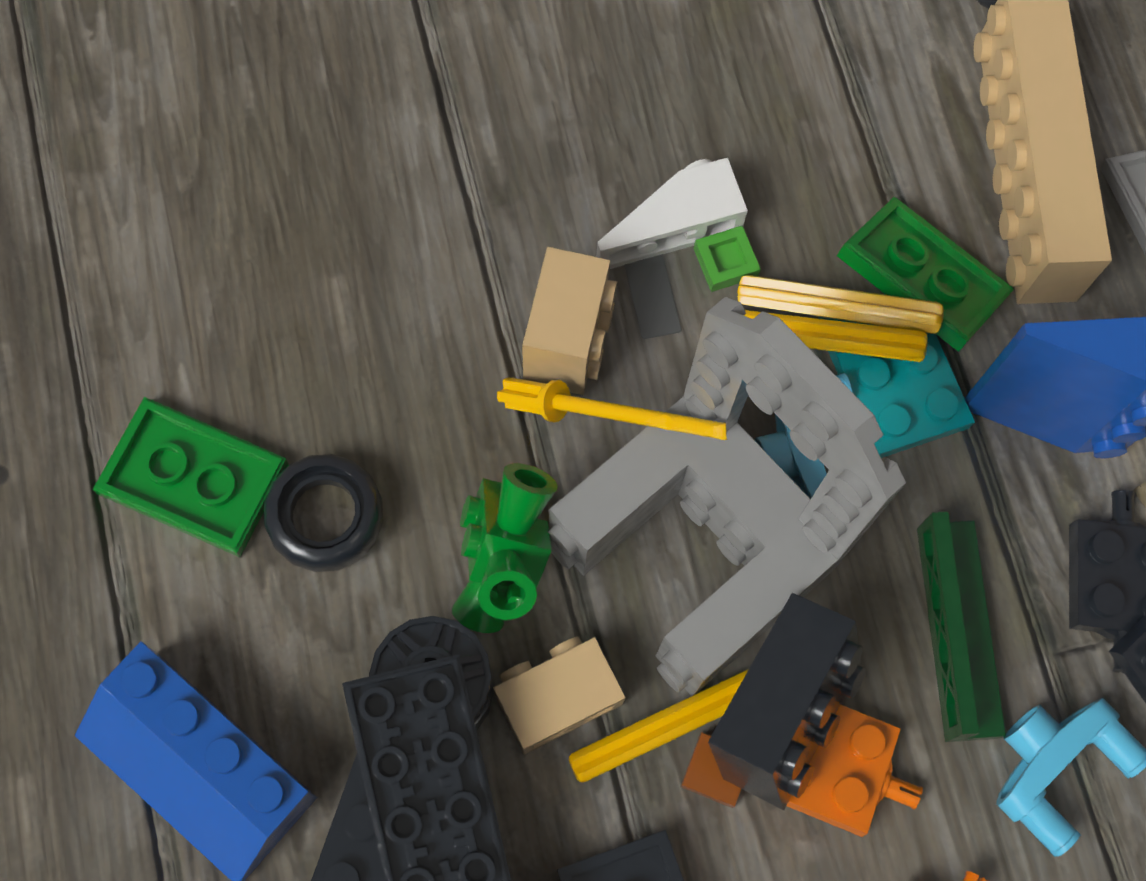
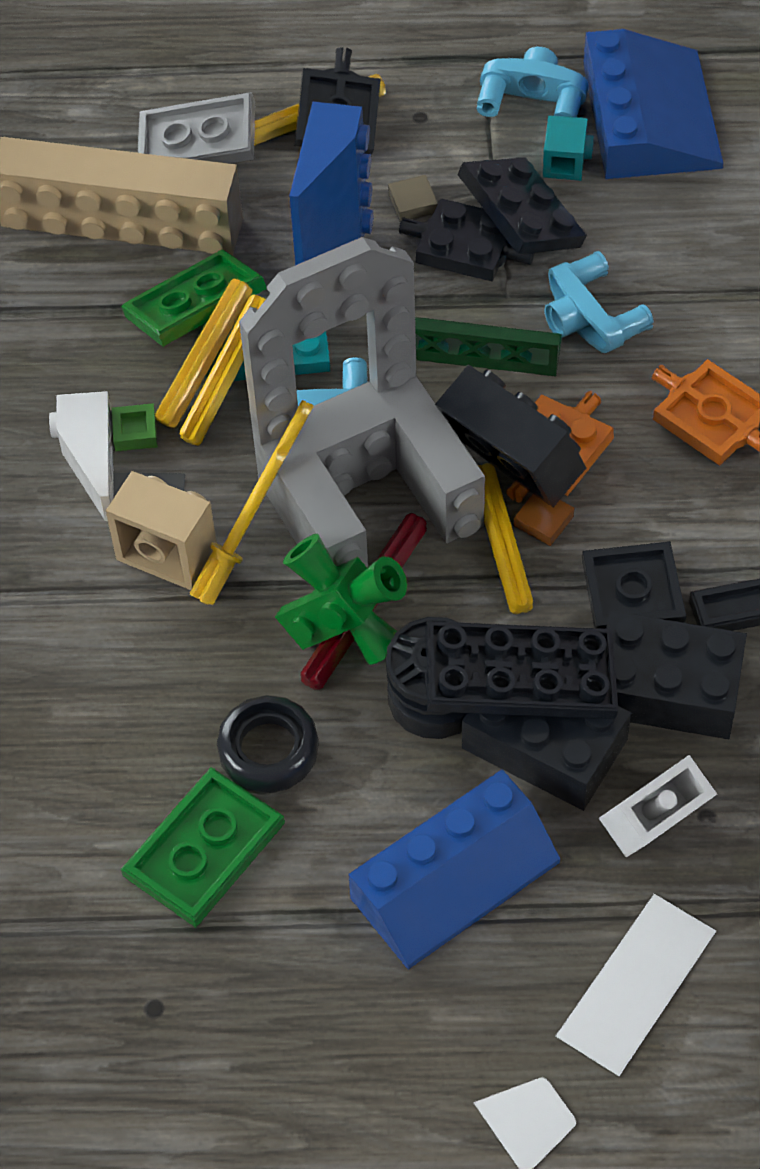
camera: 70 degrees left, 15 degrees down
tan brick [493,637,626,755] -> none
none -> dark red axle [300,513,427,691]

